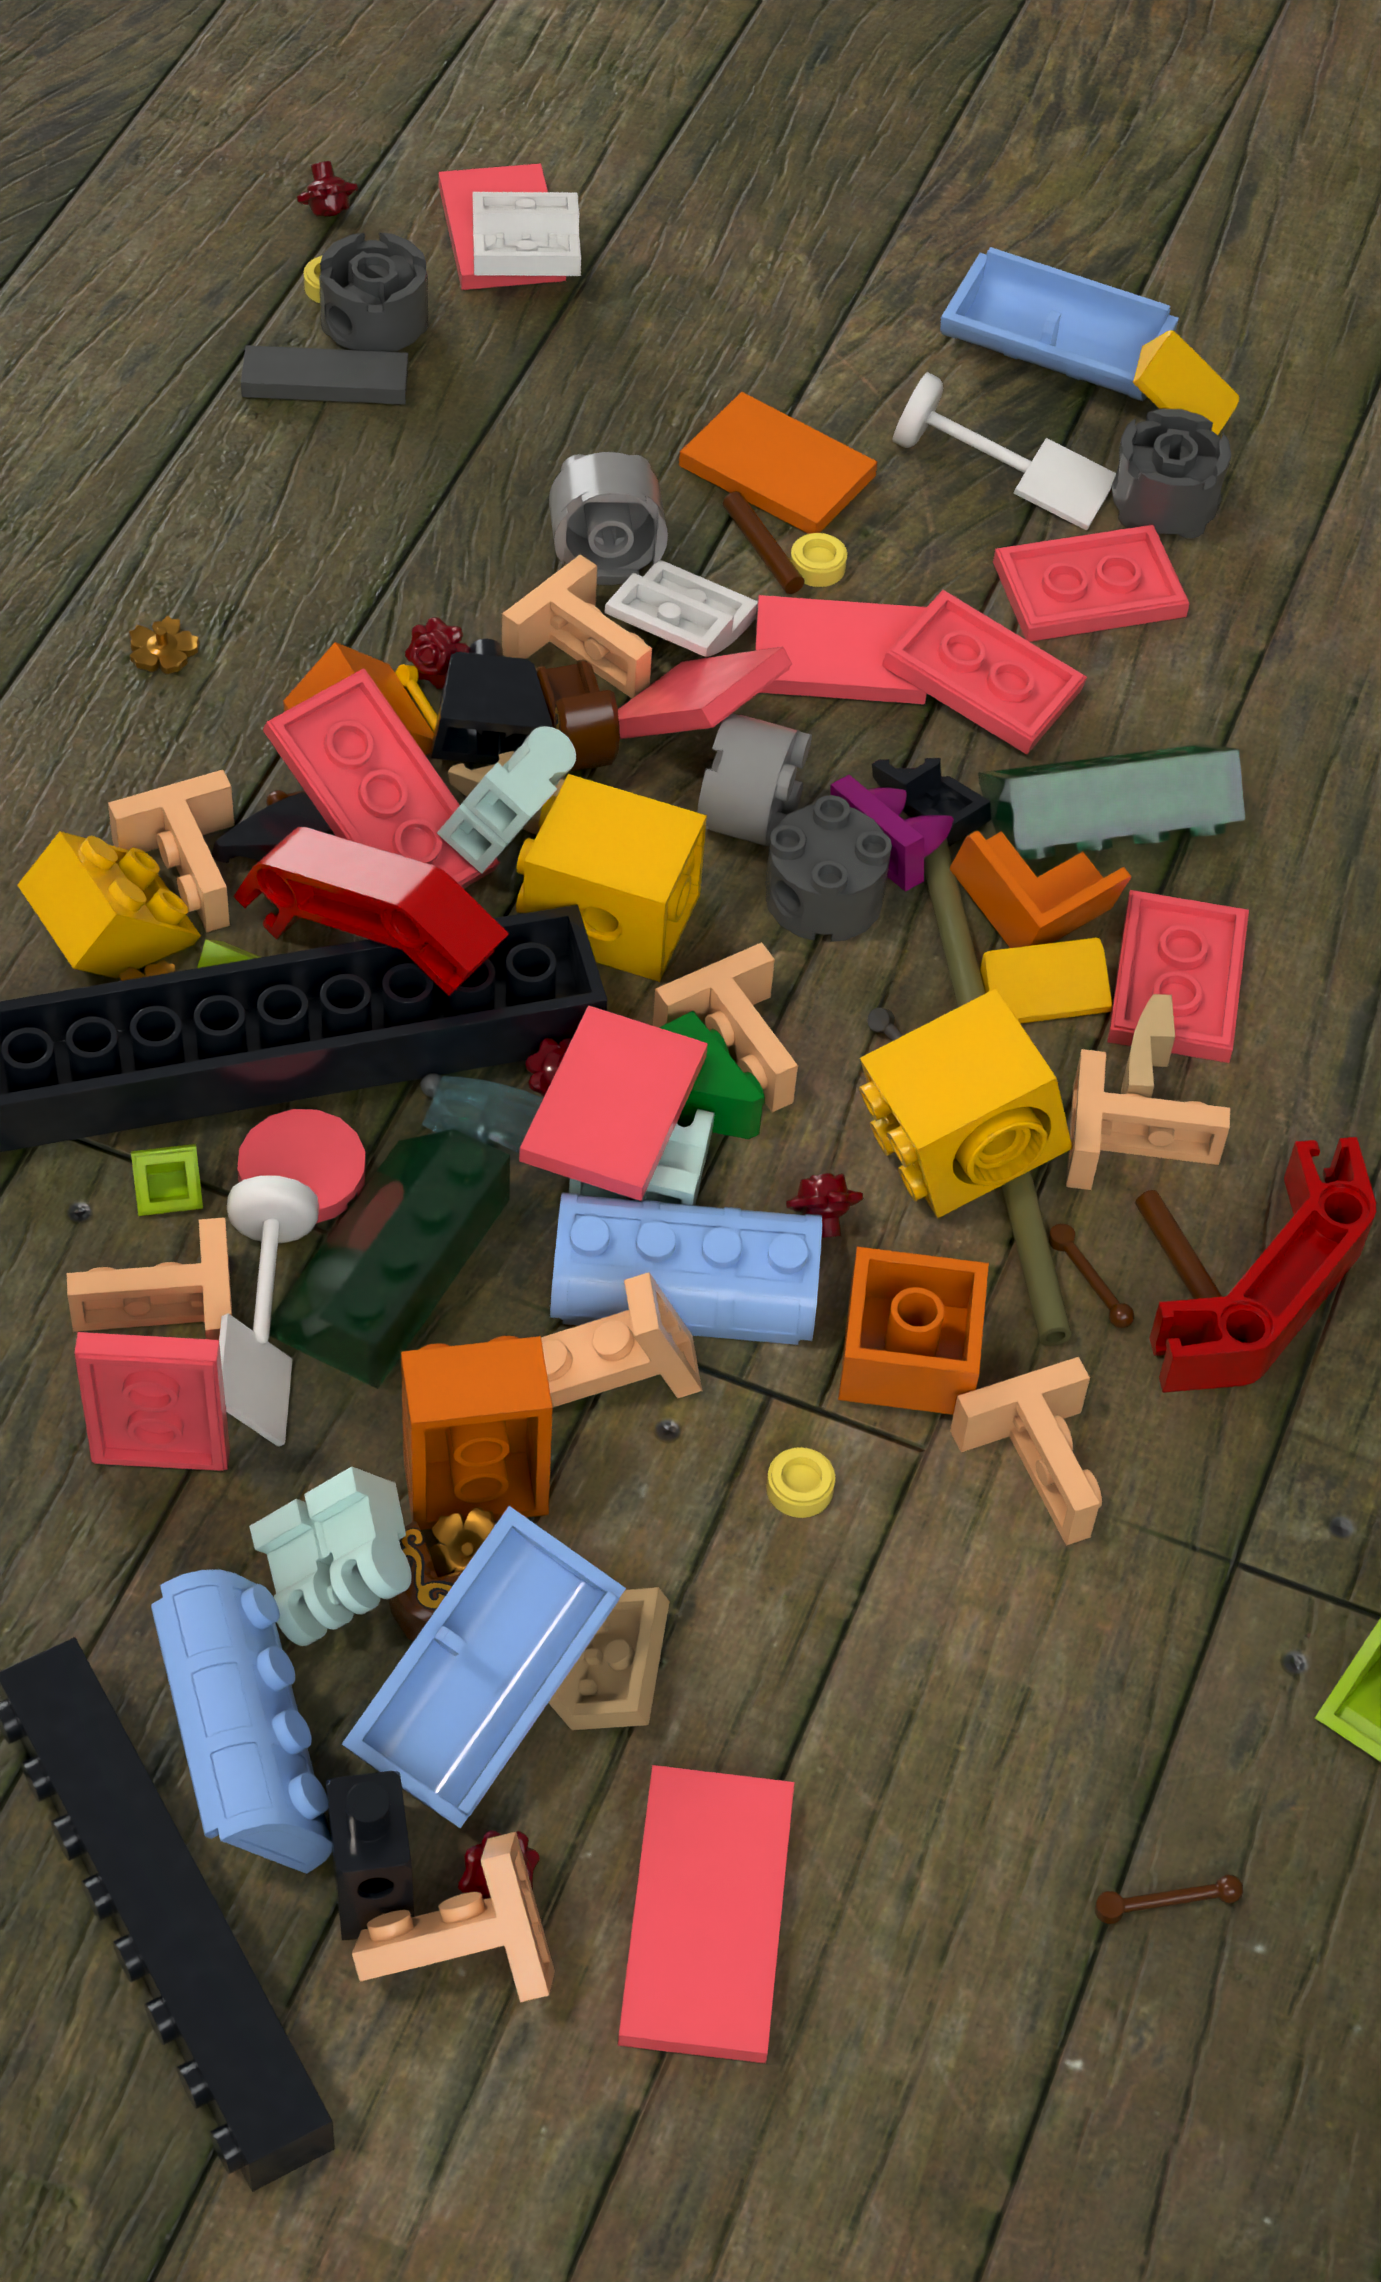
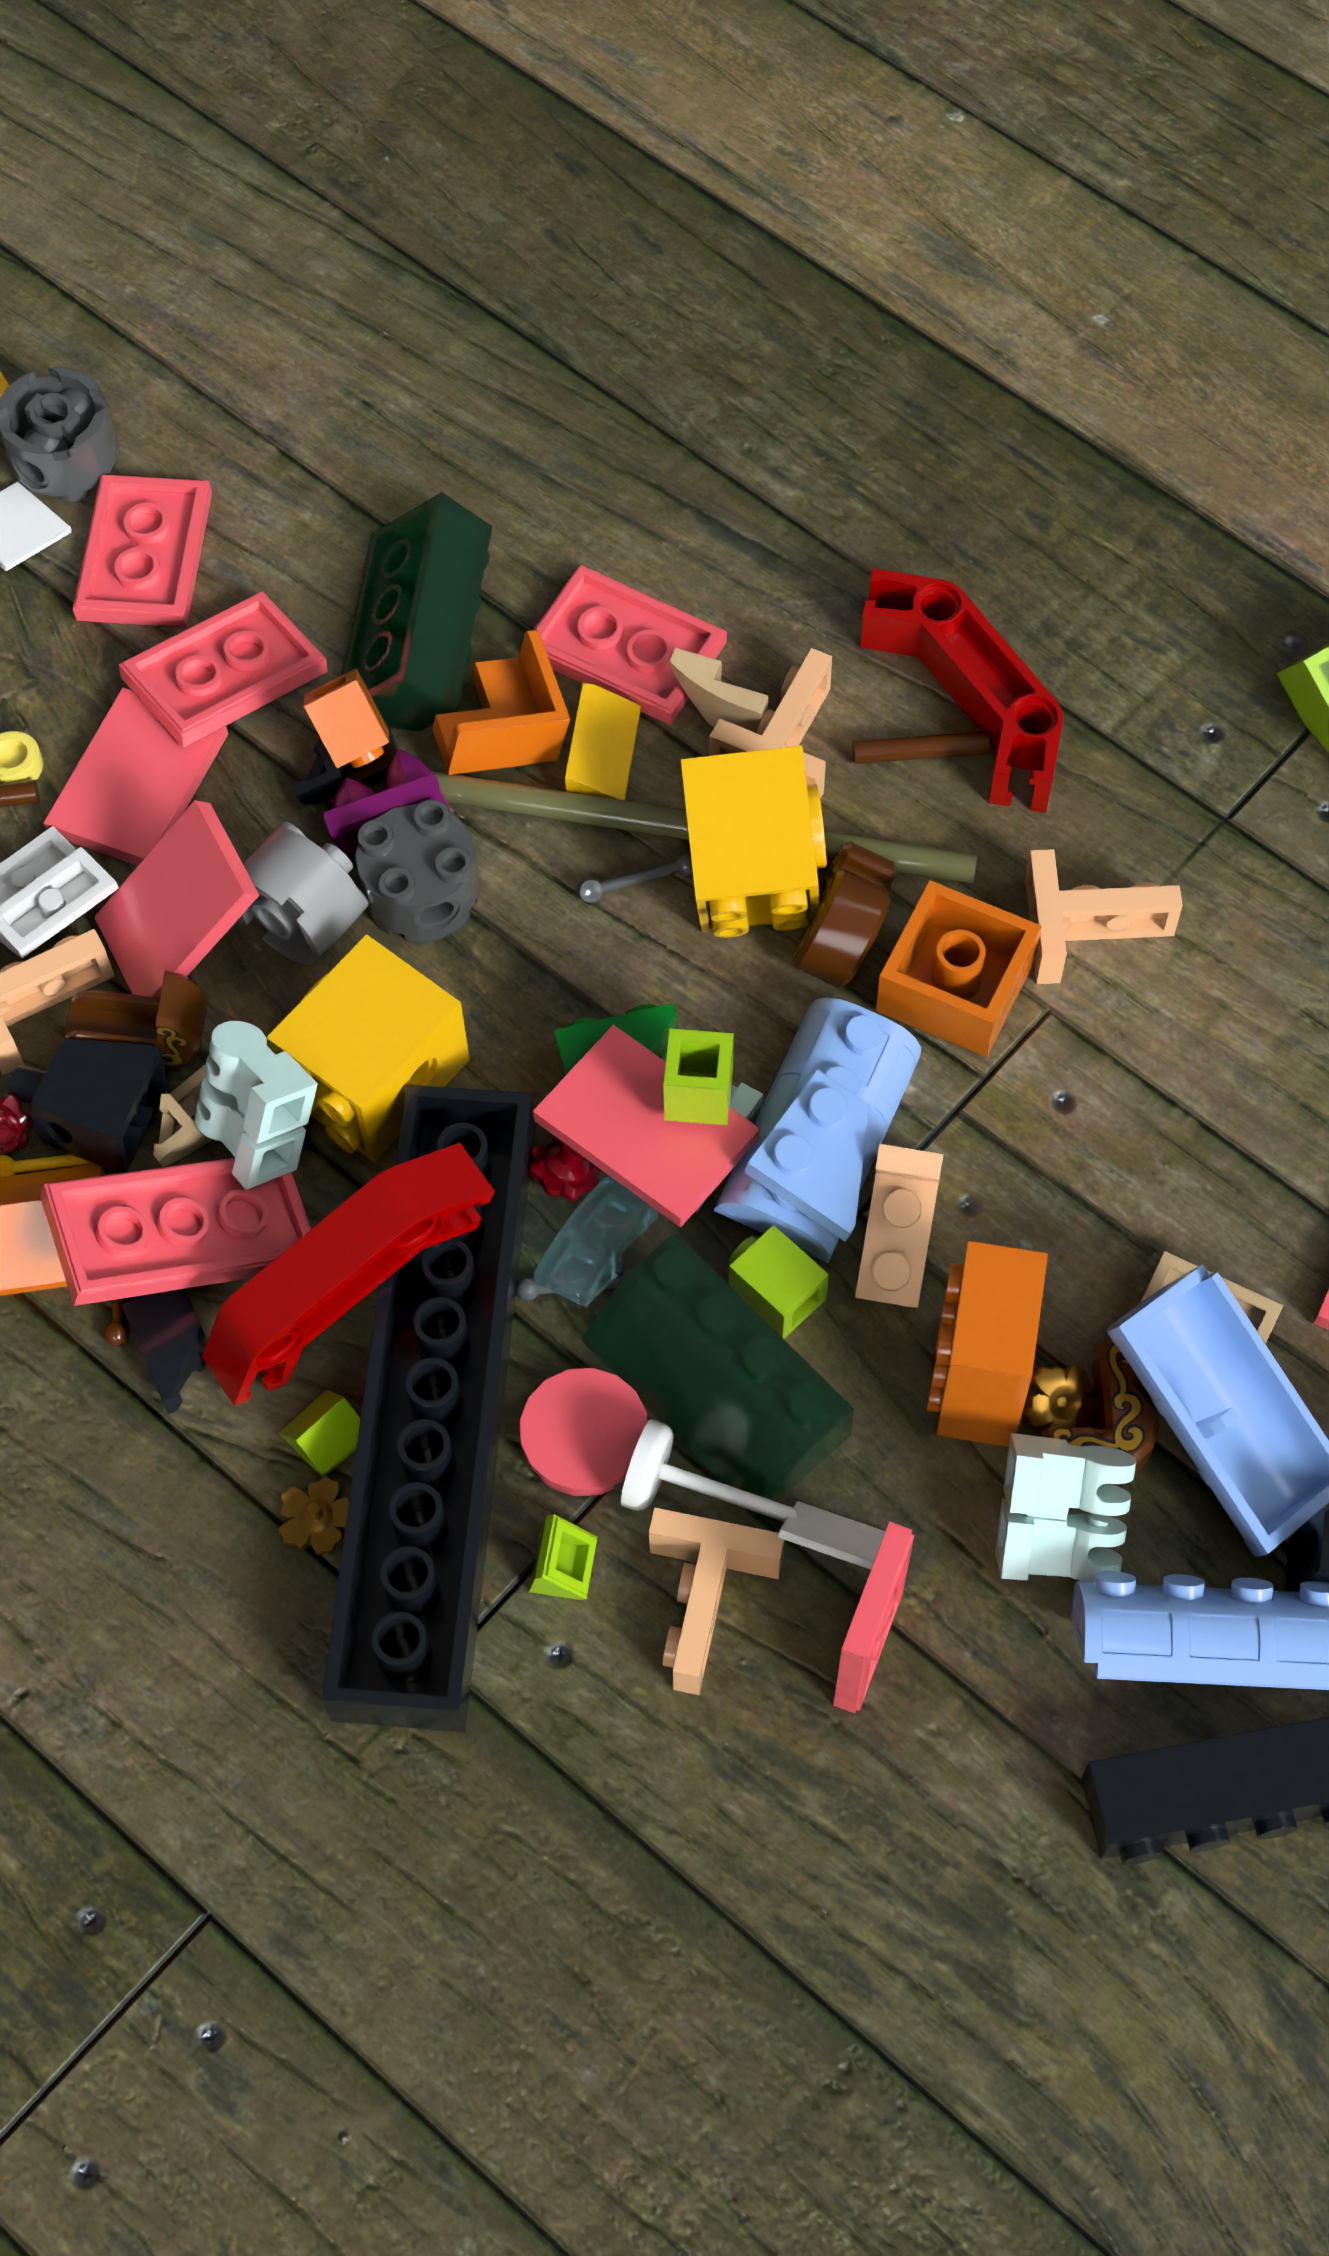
camera: 65 degrees left, 10 degrees up
yellow slope [17,831,201,979] -> none
light nougat bracket [108,770,234,933] -> none
light nougat bracket [653,942,798,1112] -> none
light yellow tile [766,1447,835,1518] -> none
dark red plant [786,1173,864,1238] -> none
reddish brown hinge [1049,1223,1134,1328] -> none
none -> brick [304,669,389,768]
none -> lime brick [663,1028,734,1126]
none -> lime brick [728,1225,829,1341]
none -> light blue wing [744,1069,870,1242]
none -> reddish brown animal [792,841,897,988]

